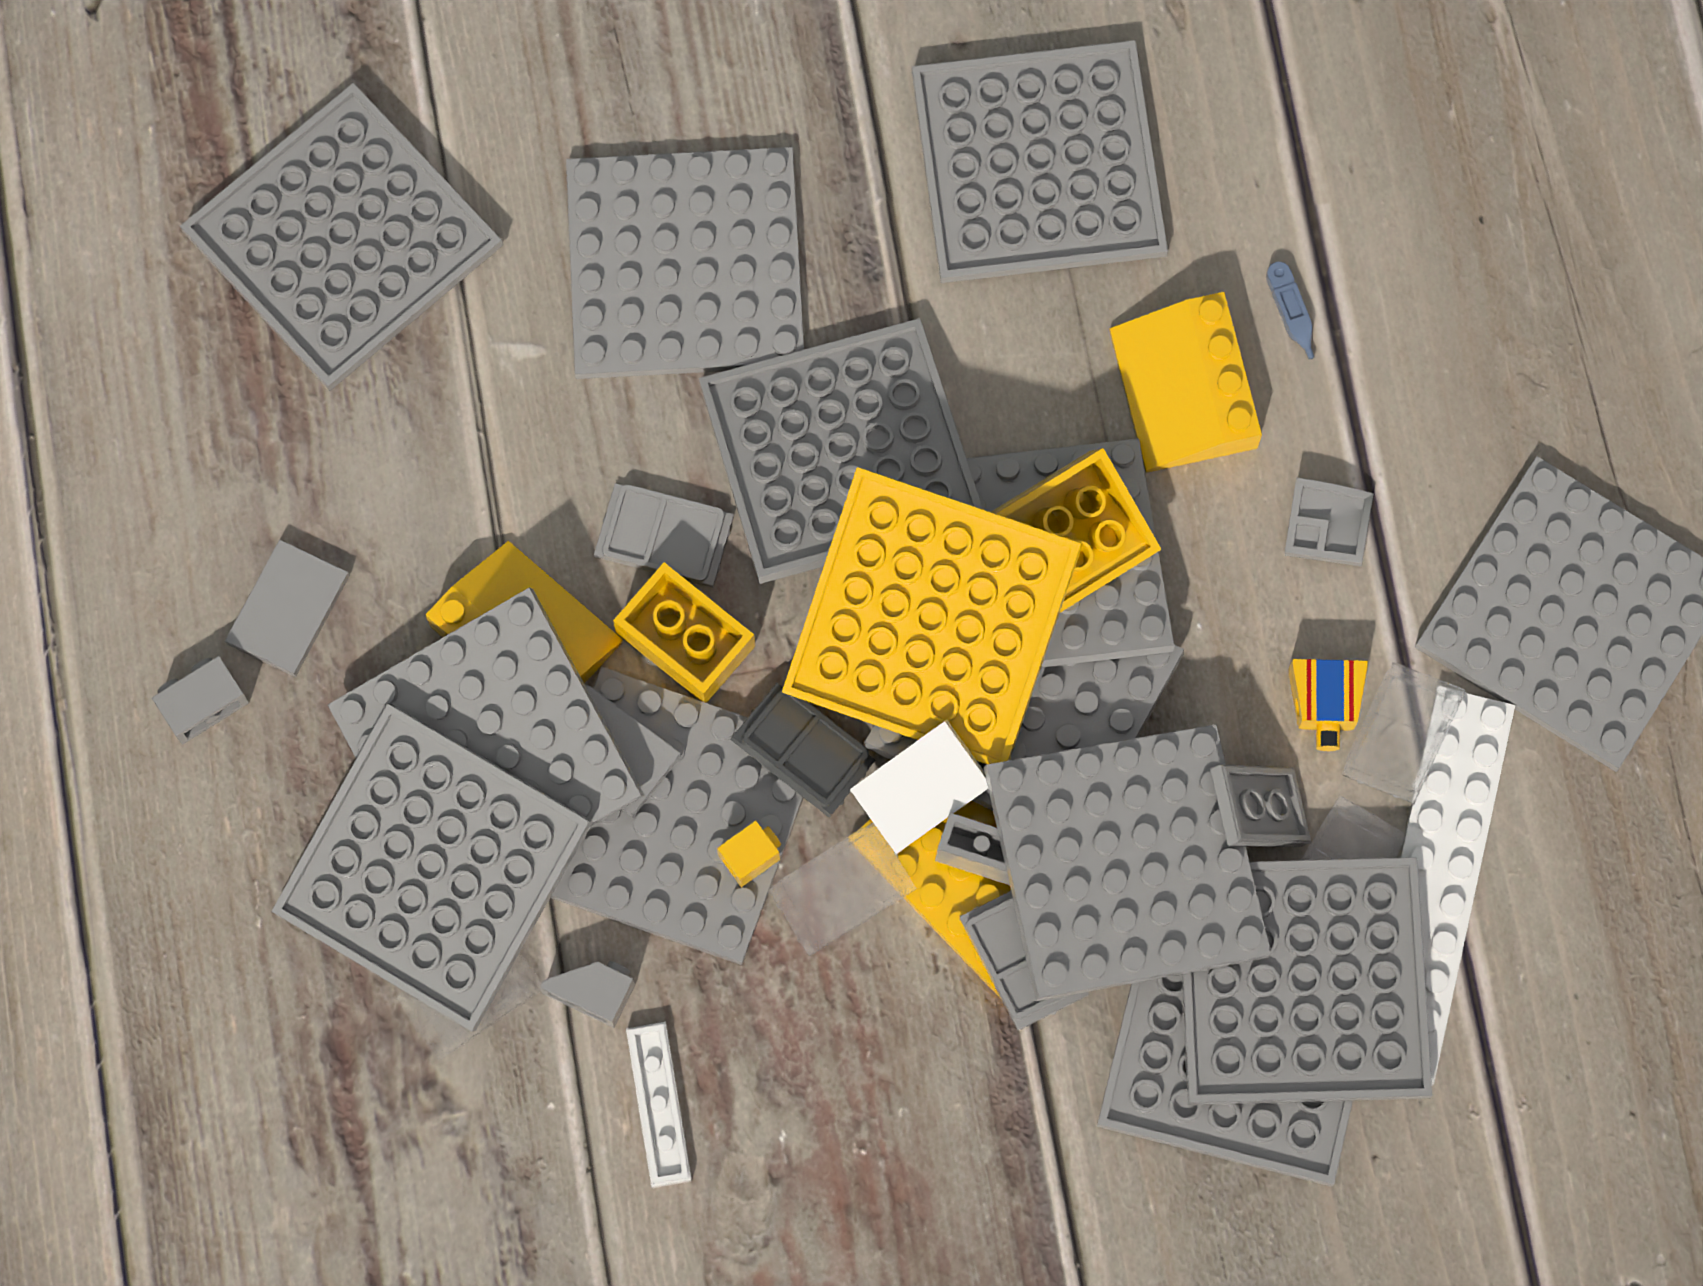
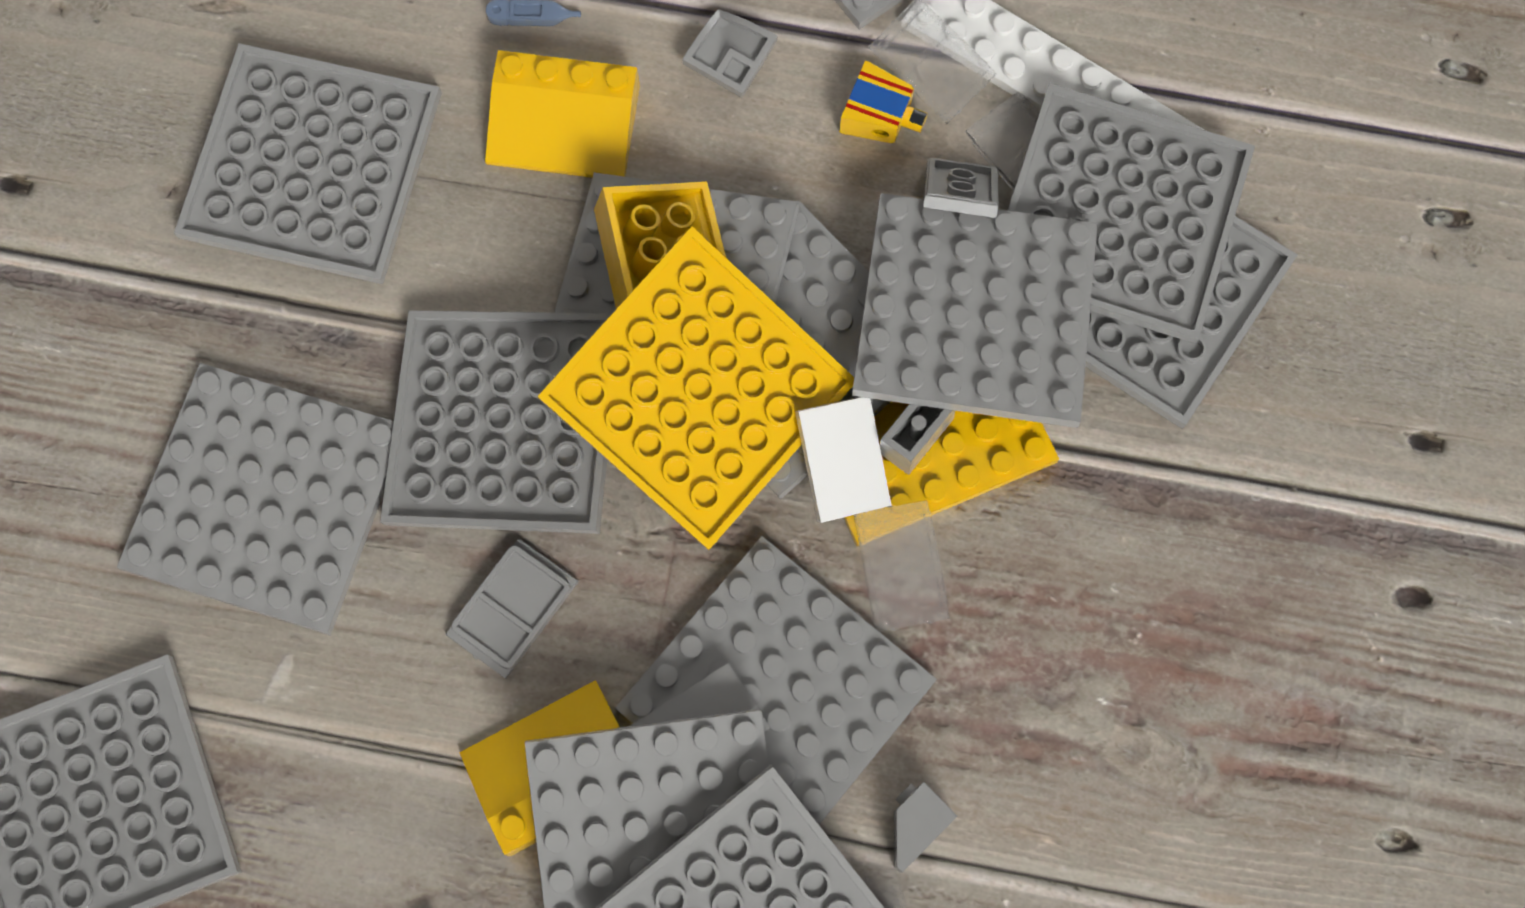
camera: 70 degrees left, 0 degrees up
yellow brick [613,562,755,703] -> none
white tile [626,1022,692,1188] -> none
yellow brick [717,821,781,887] -> none
dark grey piece [730,683,876,818] -> none
light grey piece [959,890,1089,1031] -> none

